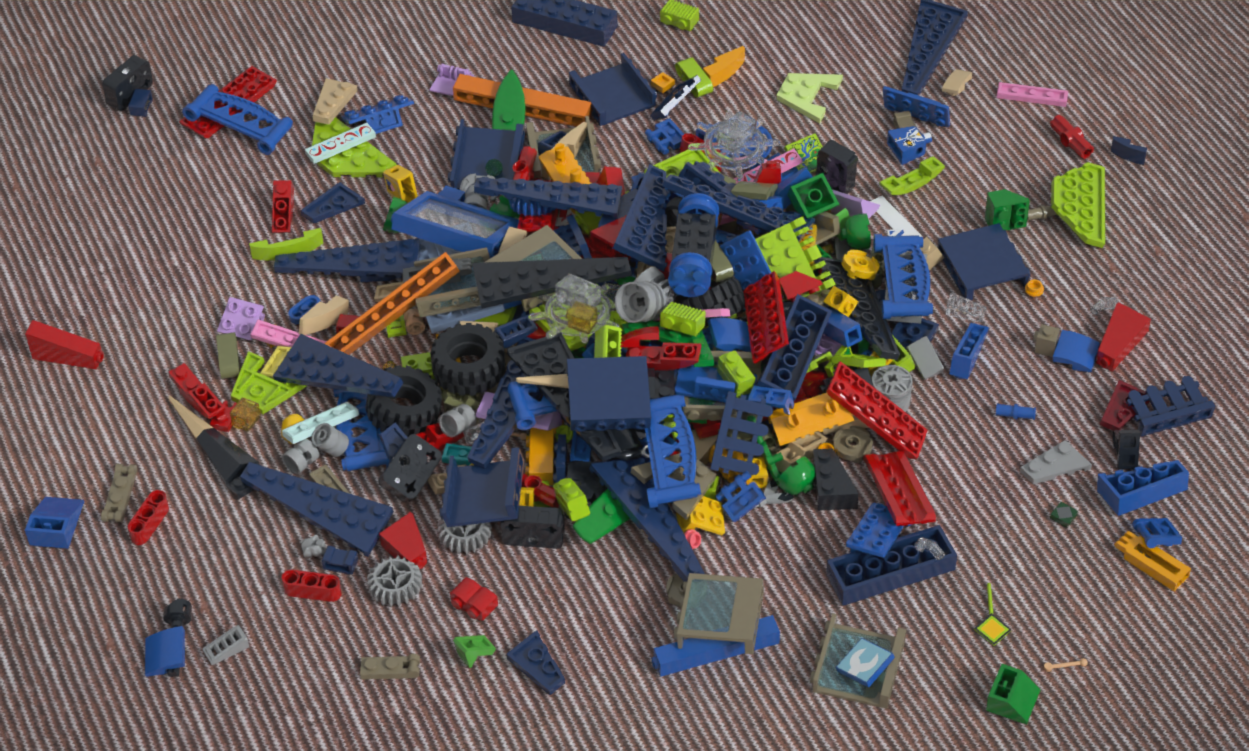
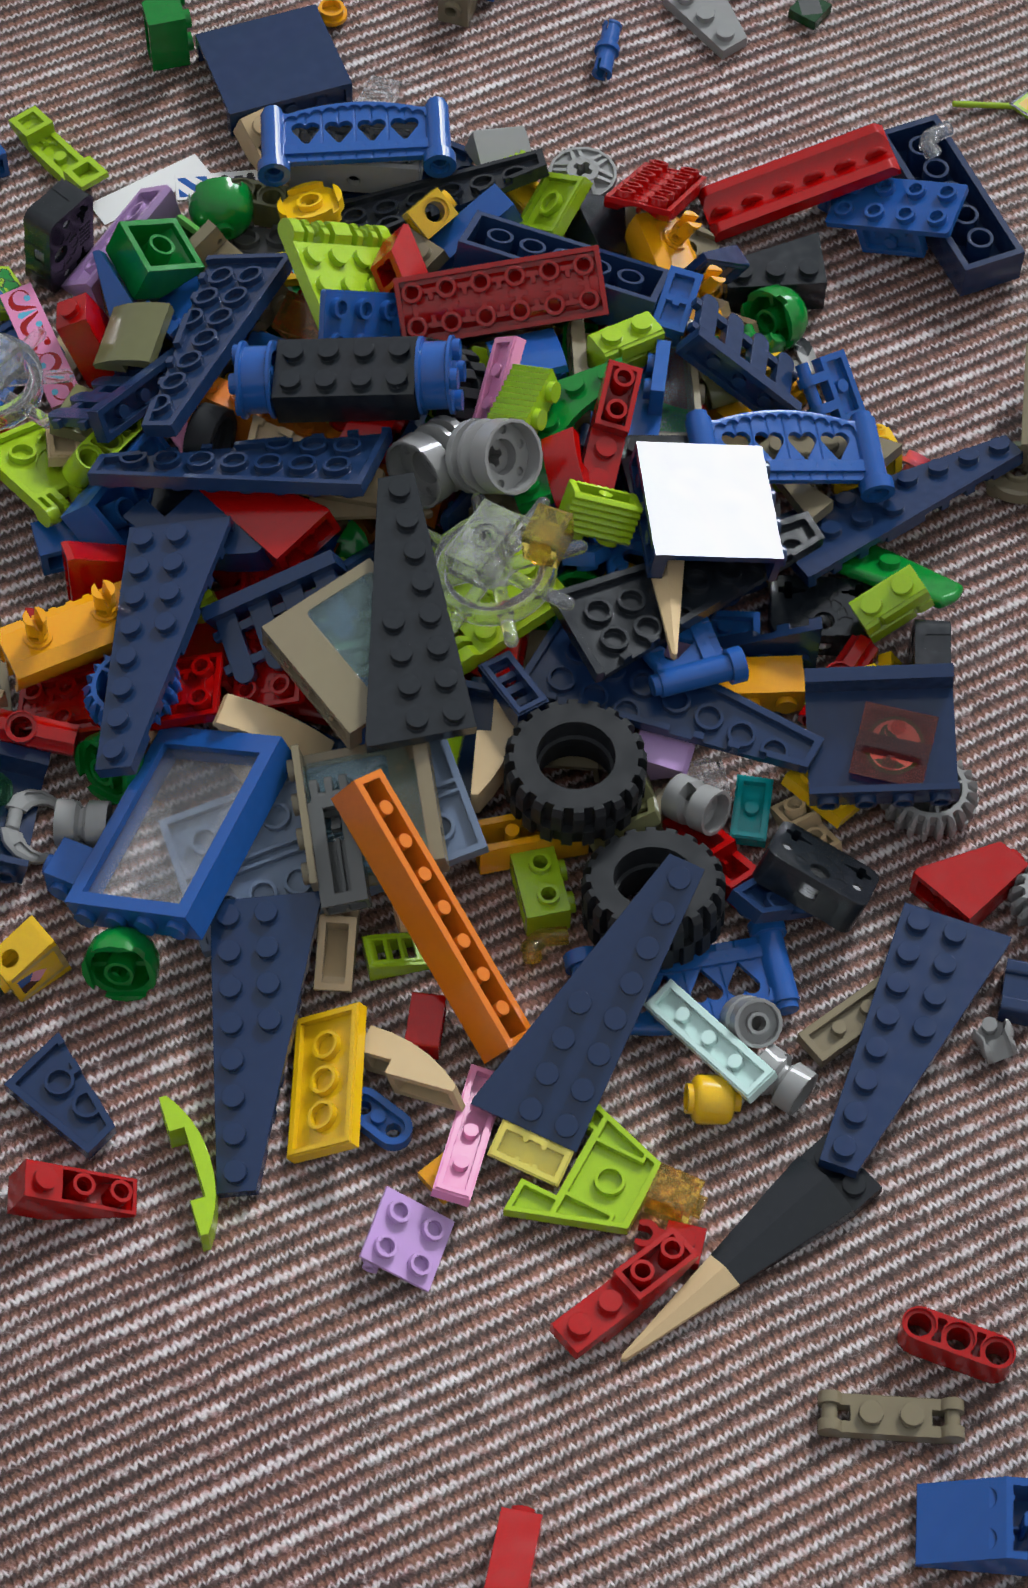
camera: 95 degrees left, 10 degrees up
olive beam [216,332,240,379] -> none
blue slope [949,323,989,379] -> none
none -> yellow tile [287,1002,367,1164]
none -> dark blue slope [684,245,750,284]
none -> clear red slope [849,701,939,784]

